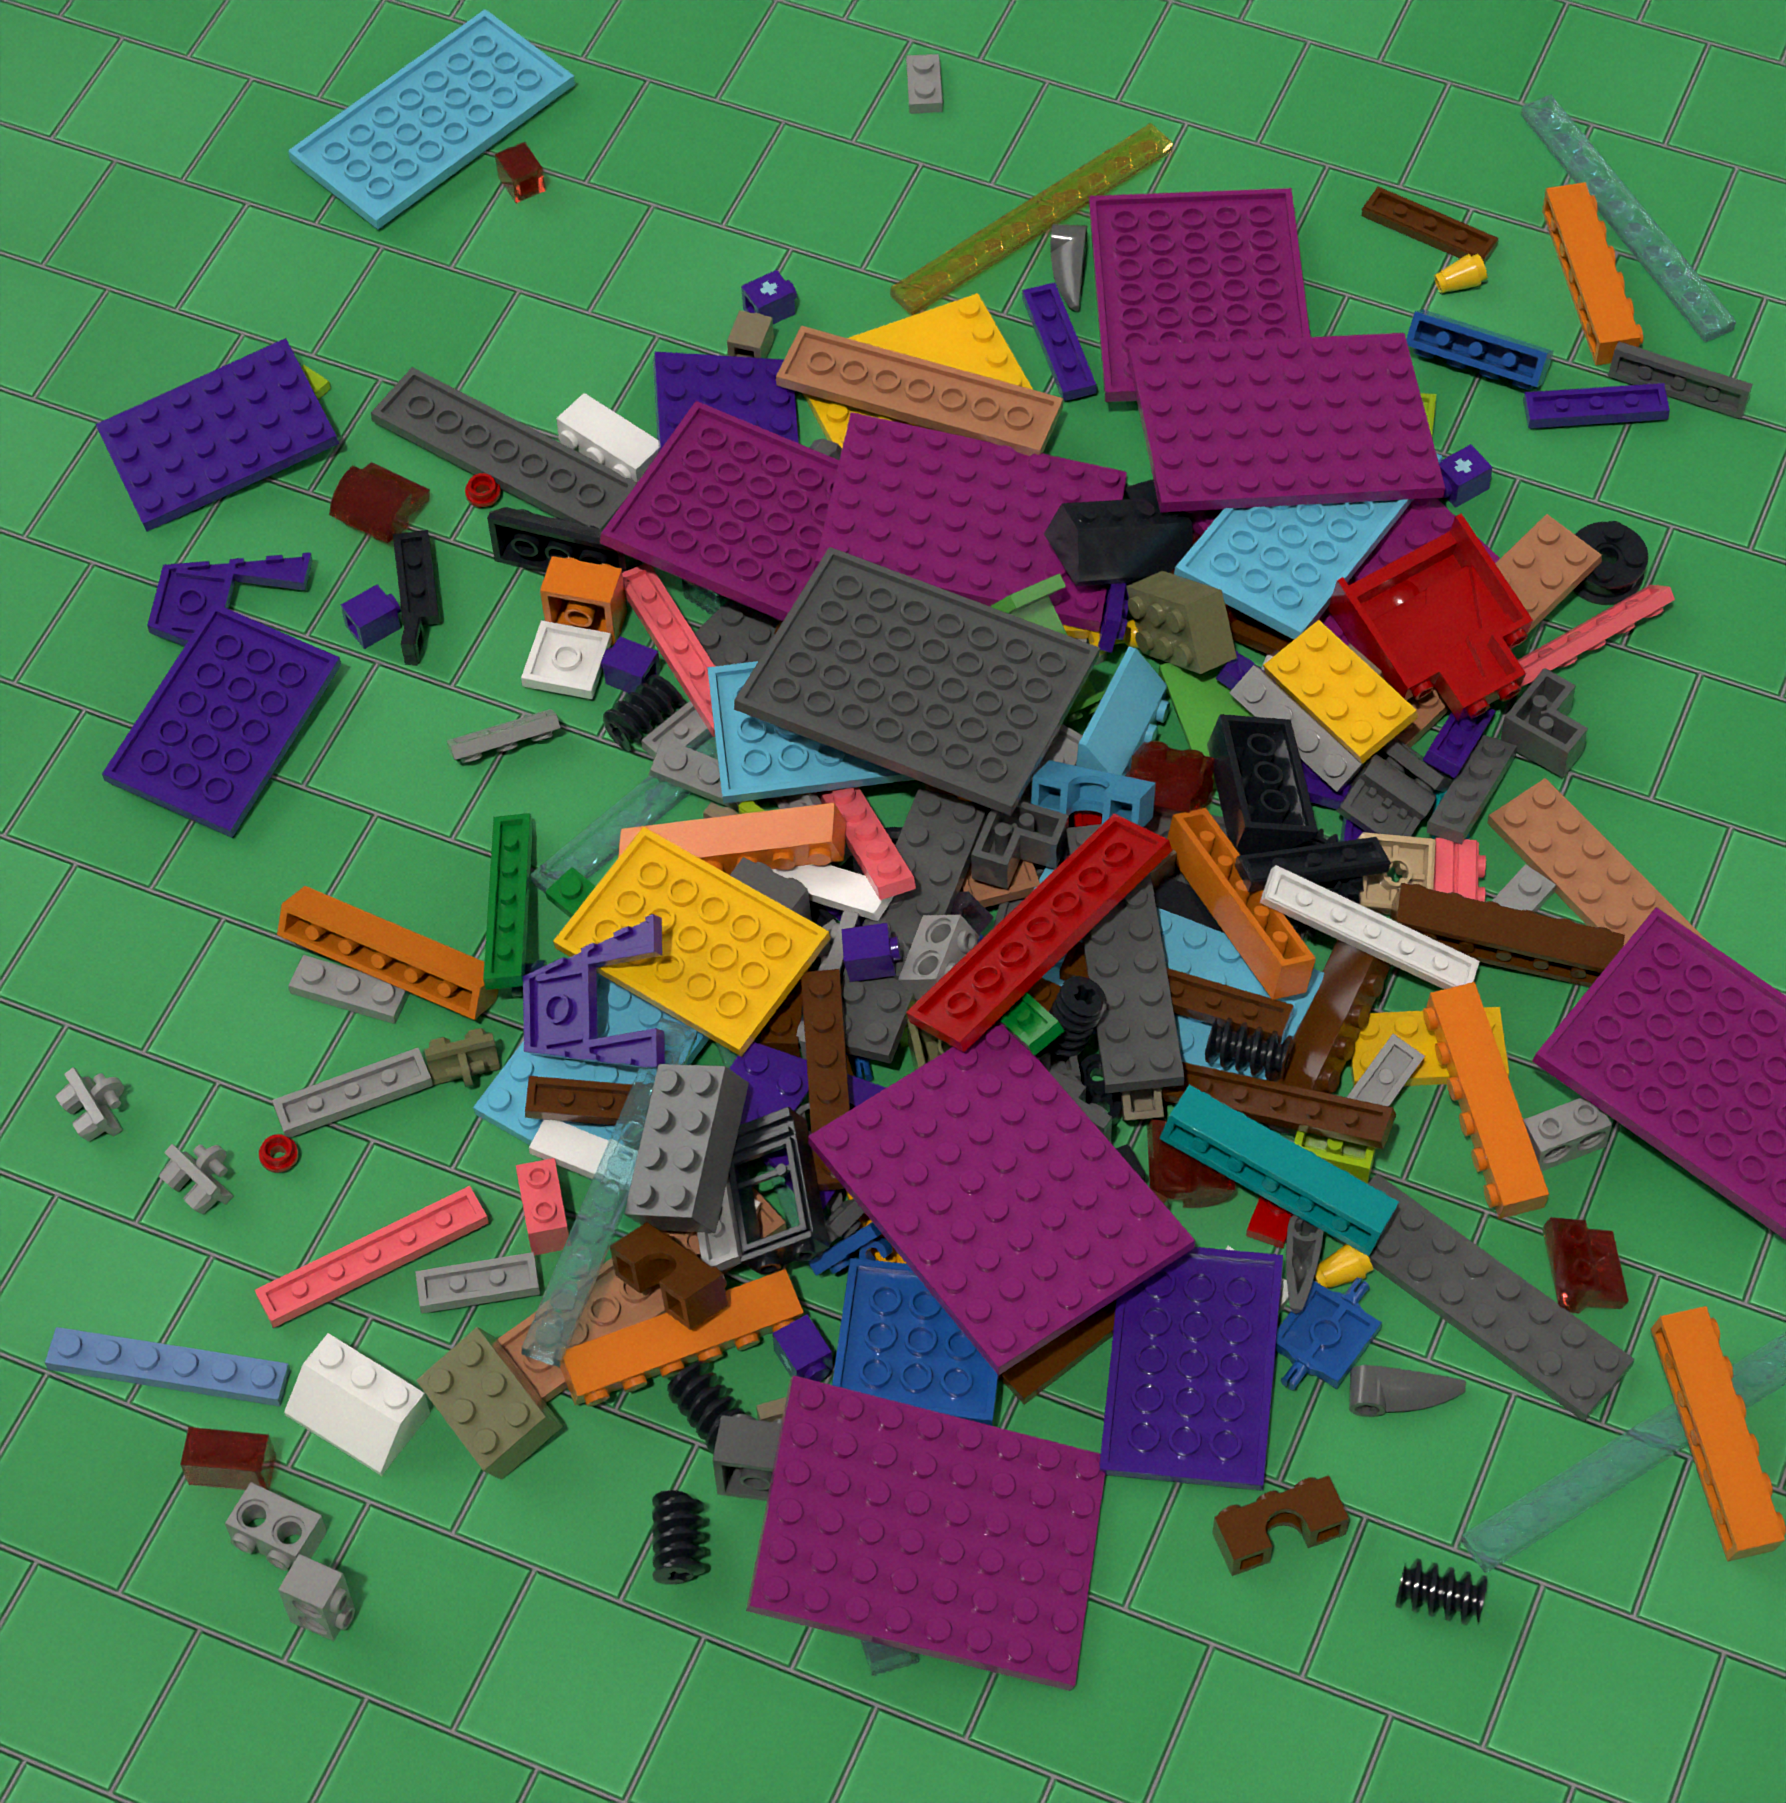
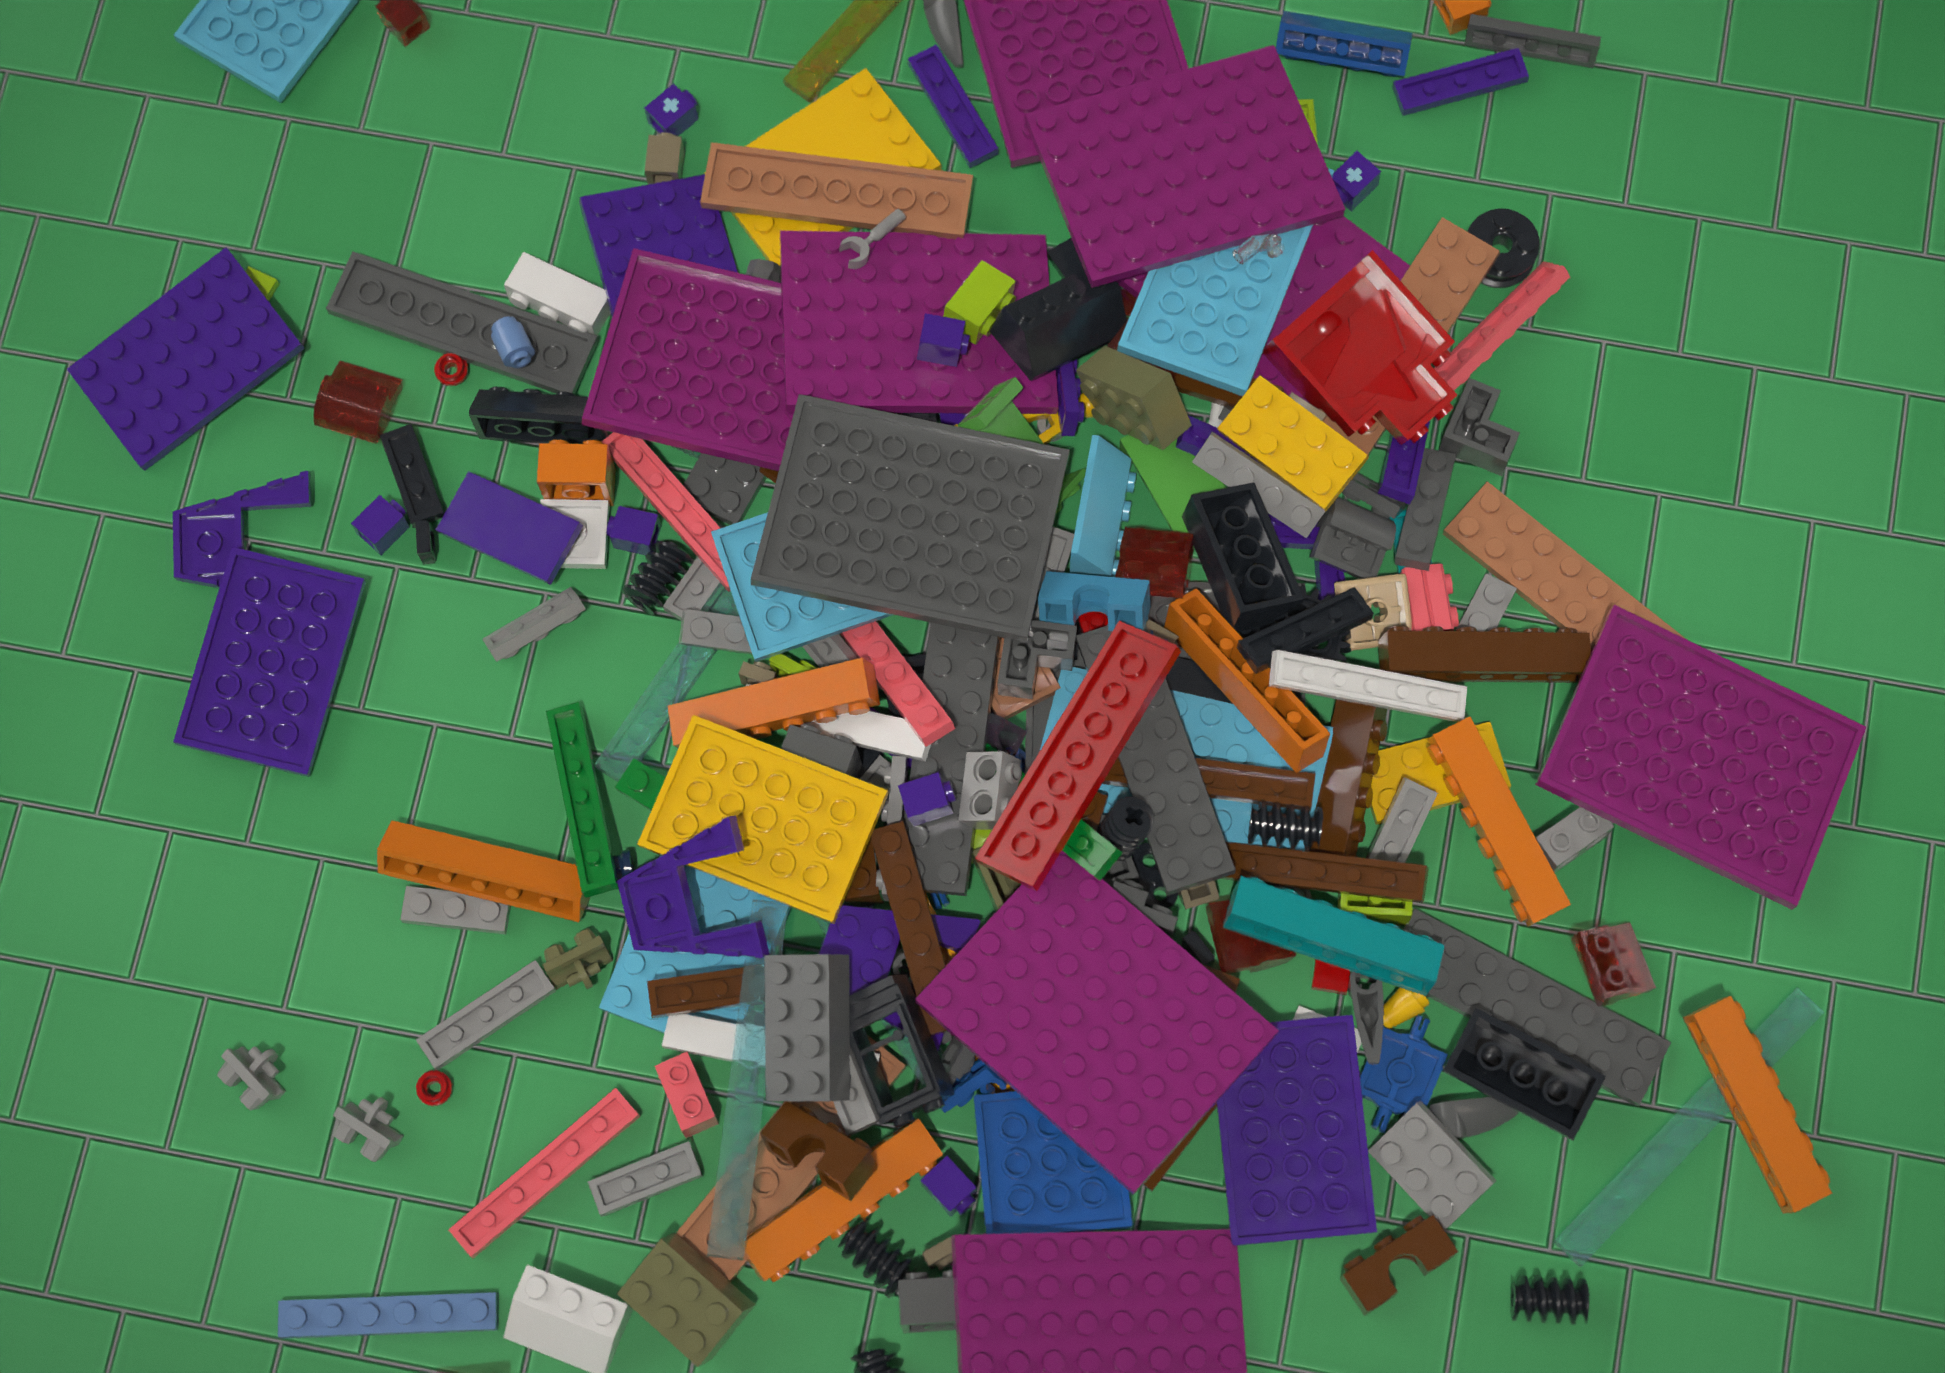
camera: 10 degrees left, 15 degrees up
none -> dark purple tile [436,471,583,585]
none -> medium blue brick [491,316,535,368]
none -> light grey piece [839,209,905,269]
none -> dark purple brick [917,313,970,367]
none -> lime brick [943,260,1016,345]
none -> clear arm [1232,234,1285,264]
none -> light grey plate [1368,1101,1497,1231]
none -> black slope [1443,1008,1606,1141]

